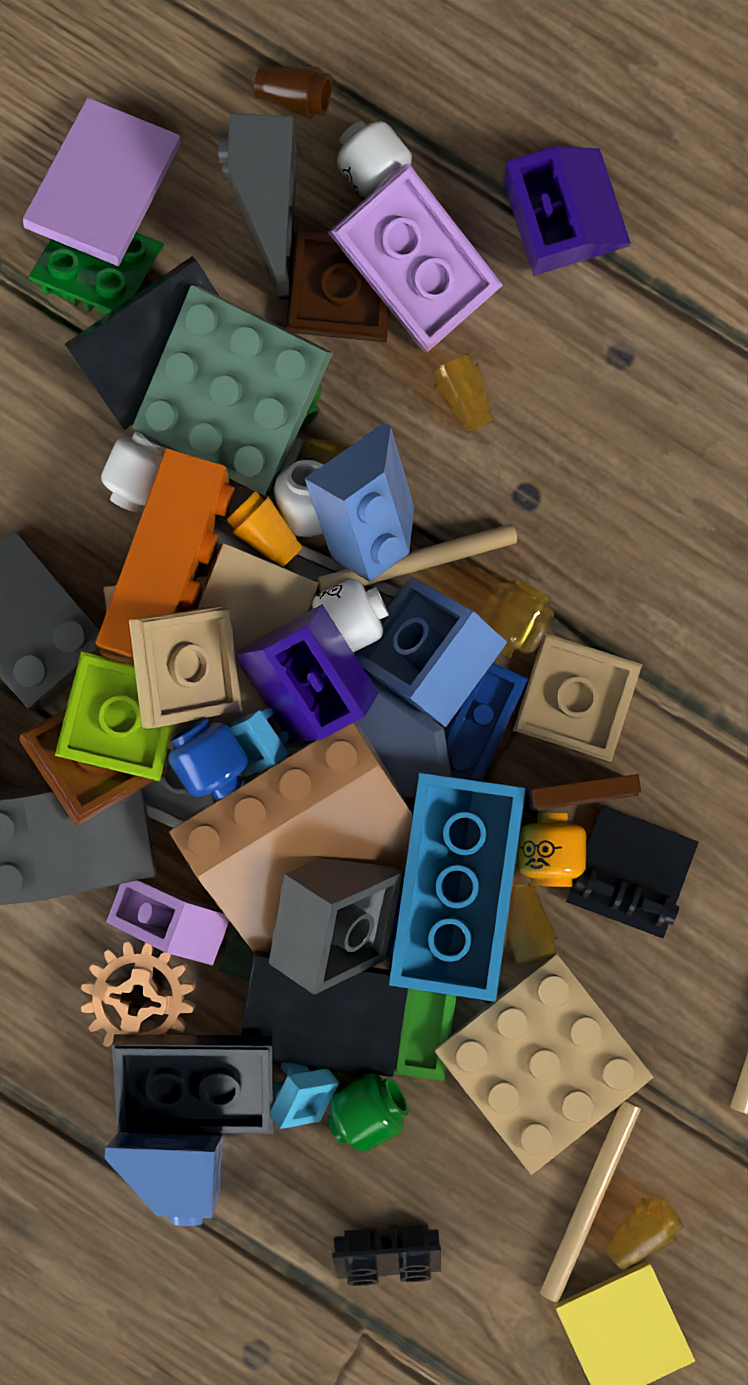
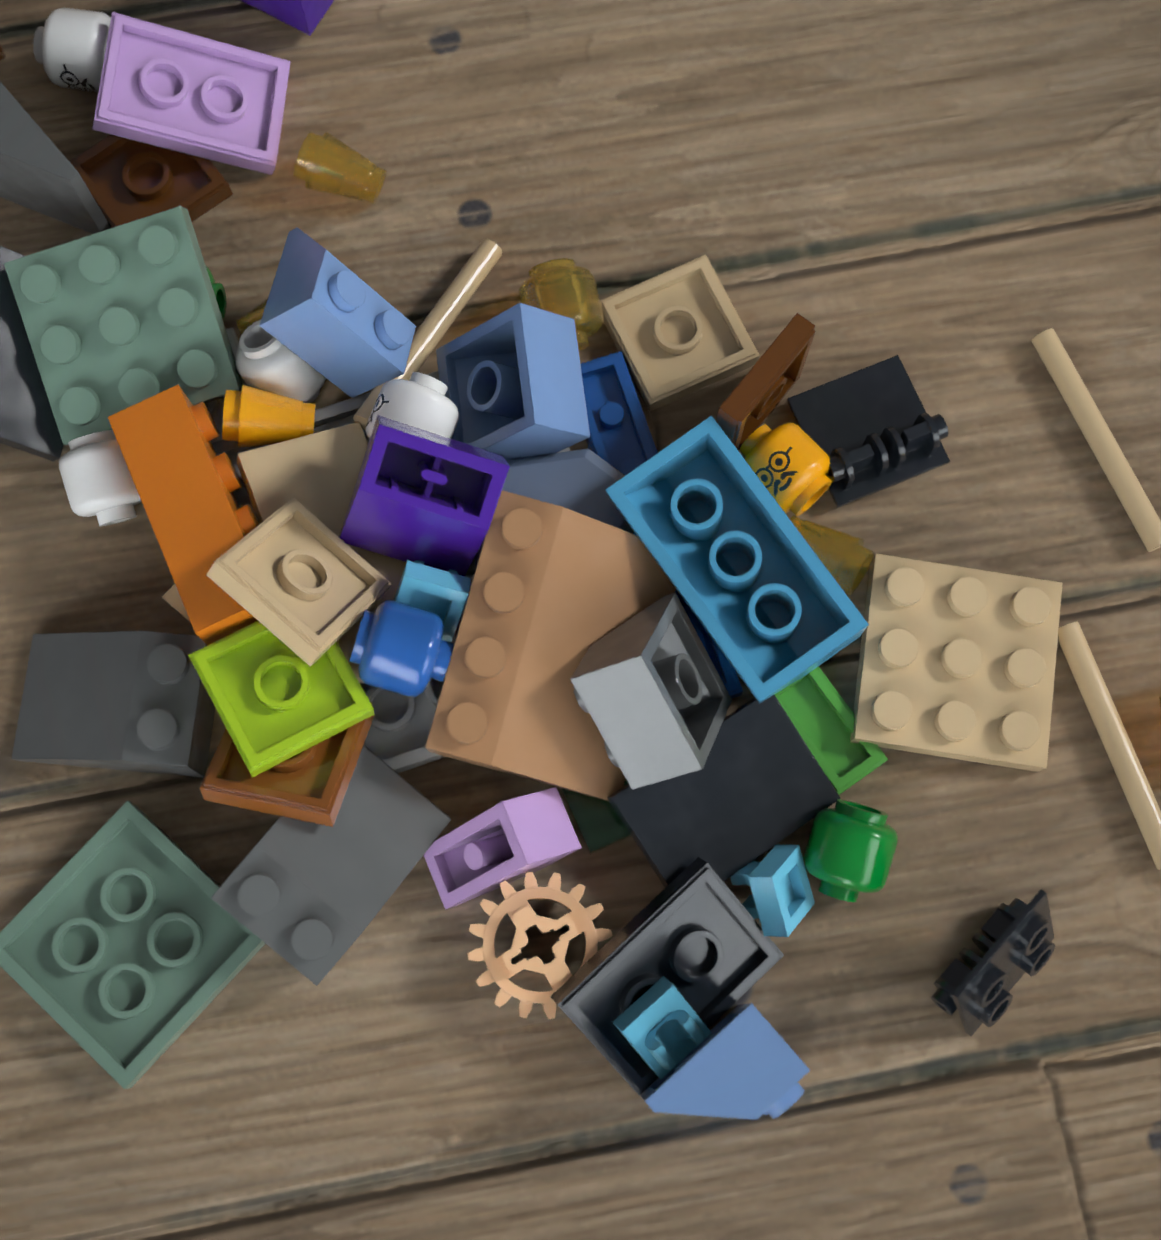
camera: 45 degrees left, 10 degrees down
none -> medium azure tile [613,976,712,1079]

